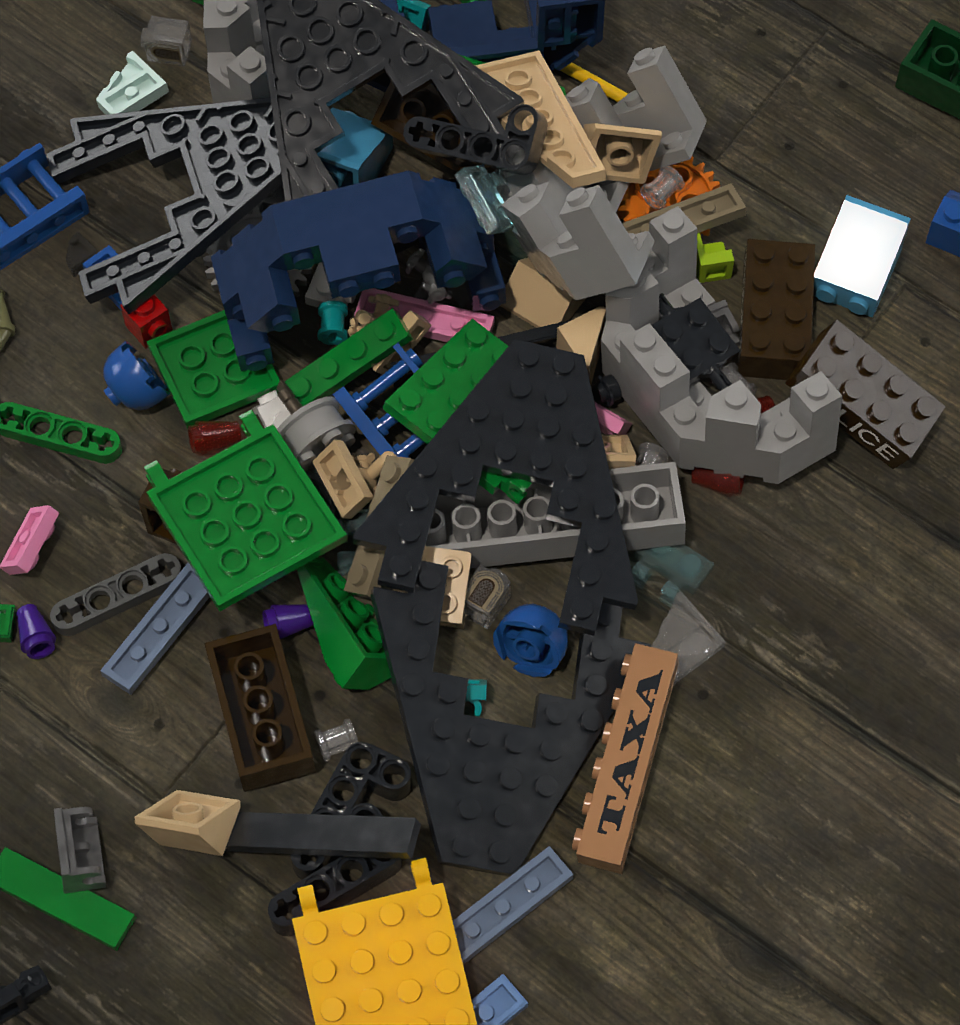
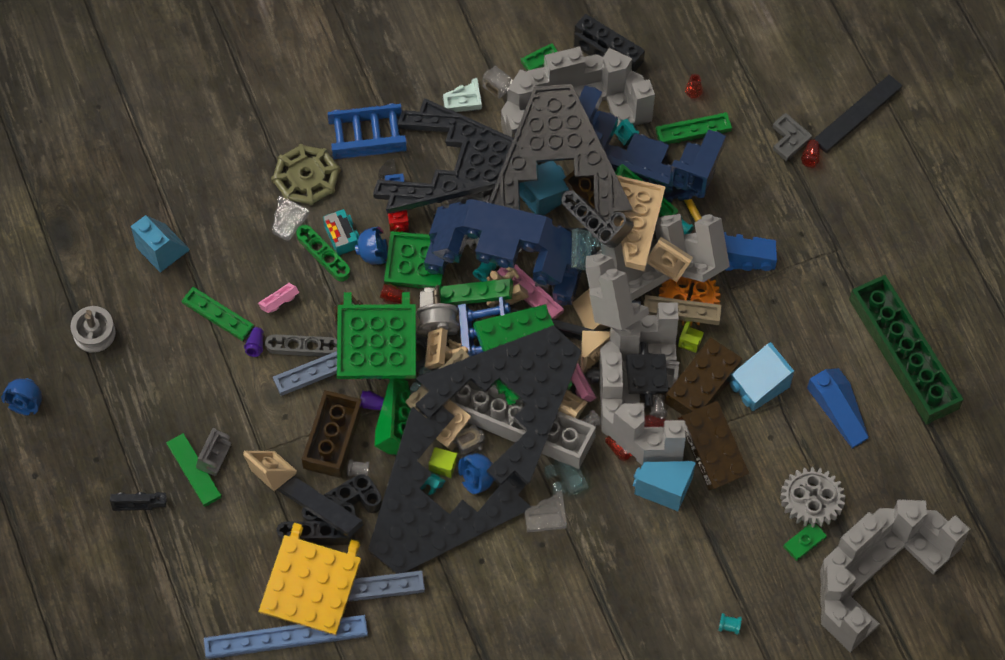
camera: 30 degrees right, 0 degrees up
medium nougat brick [572,643,679,874] -> none
clear bush [640,166,685,209] -> none
none -> brick [323,209,359,255]
none -> lime panel [428,447,457,478]
none -> dark azure slope [633,461,695,511]
none -> blue wedge [724,232,777,271]

